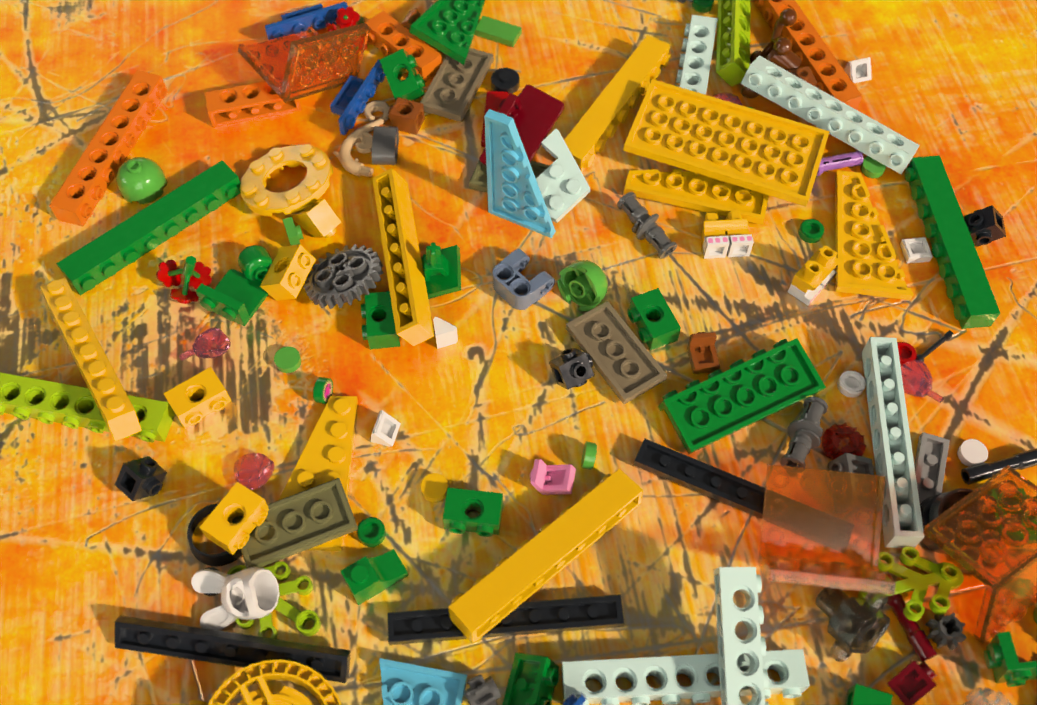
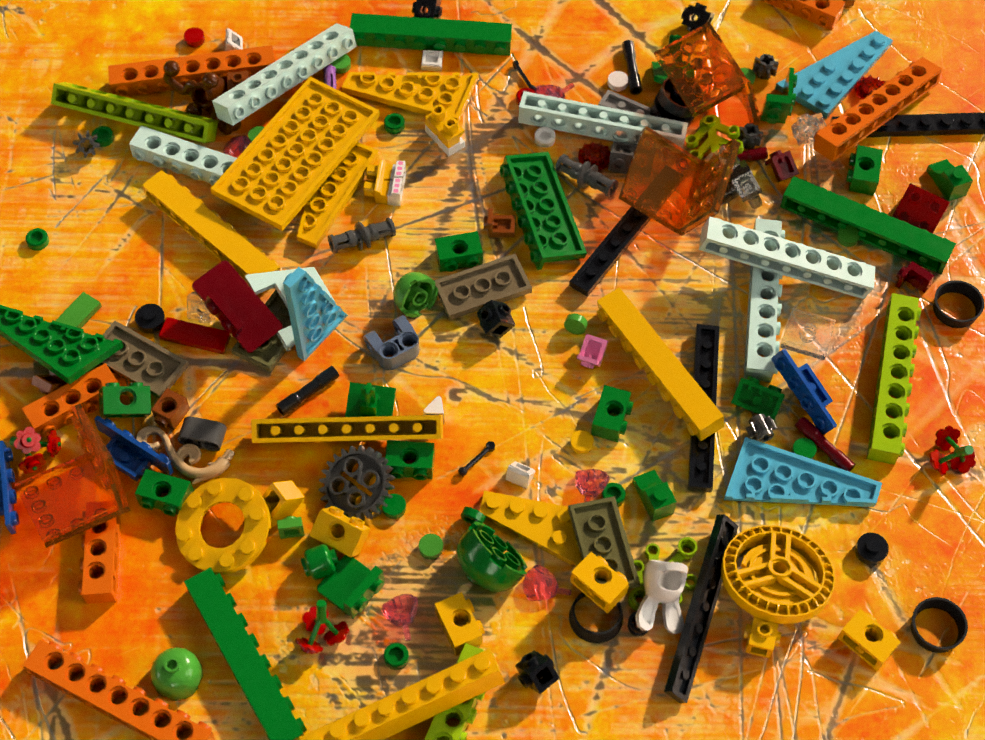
camera: 80 degrees left, 0 degrees up
none -> green brick [135,469,194,516]
none -> red tile [184,27,205,47]
none -> black piece [276,366,339,416]
none -> green tile [382,494,406,519]
none -> green tile [384,643,409,670]
none -> green cylinder [457,522,527,592]
none -> black hinge [458,441,495,476]
none -> piece [575,469,610,502]

